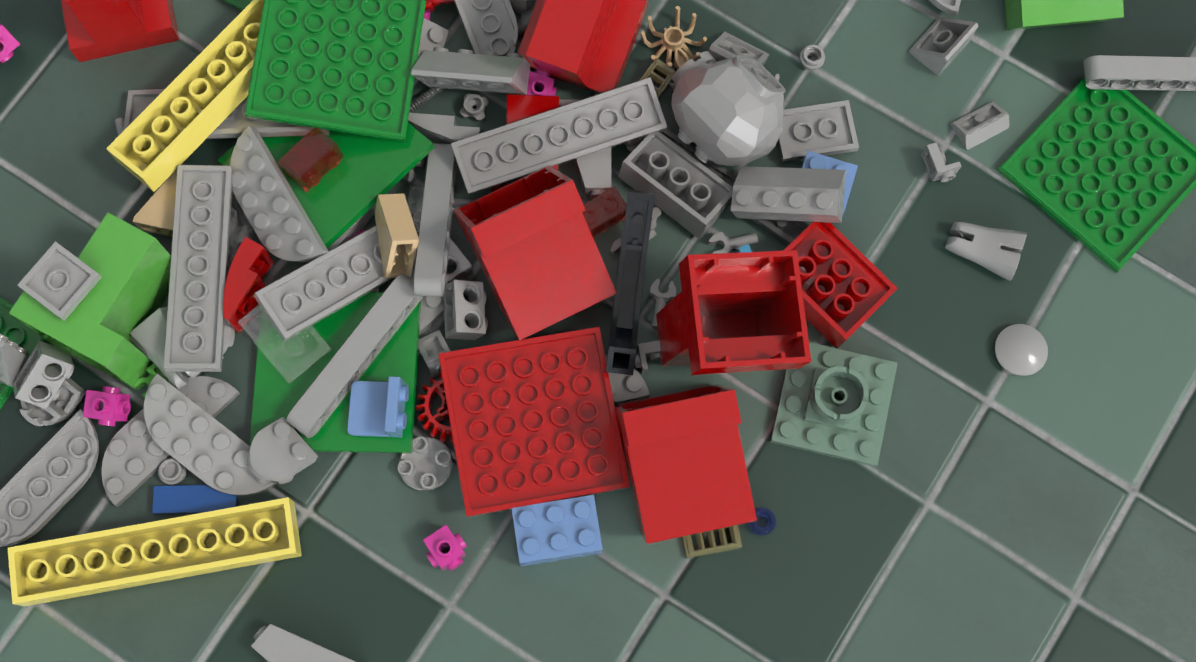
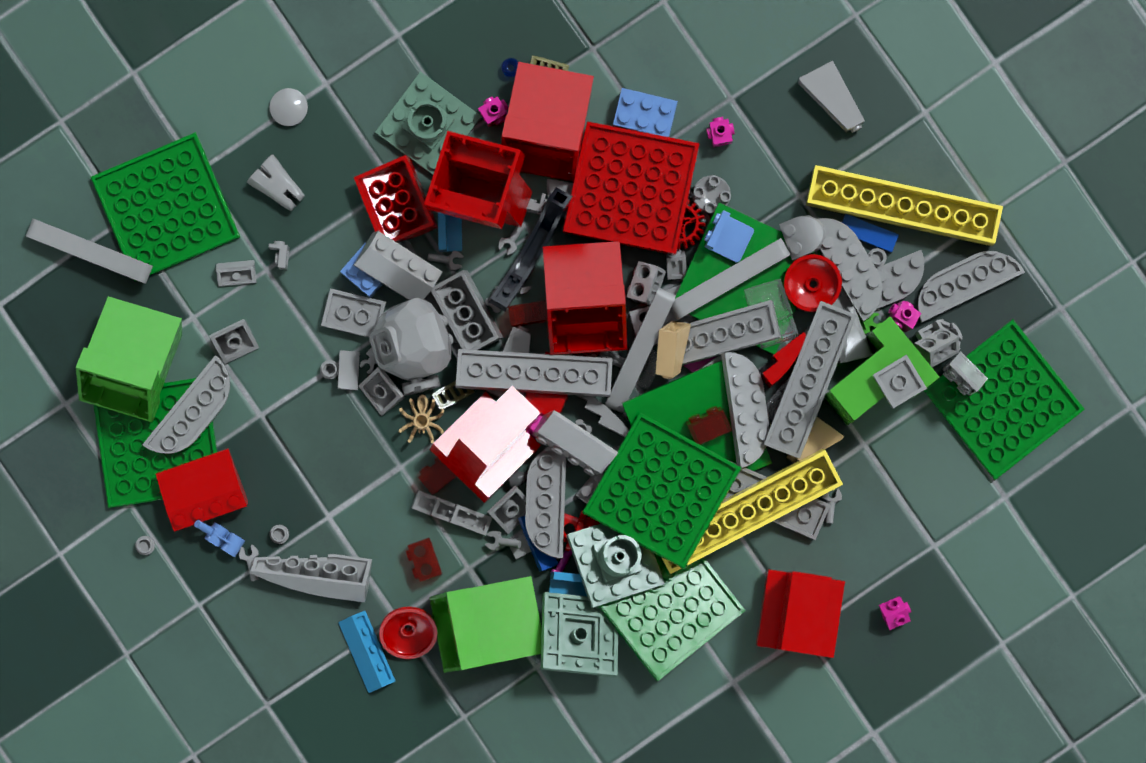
camera: 155 degrees left, 10 degrees up
none -> light grey slope [338,350,360,390]
none -> dark pink brick [478,96,509,127]
none -> red dish [784,254,842,312]

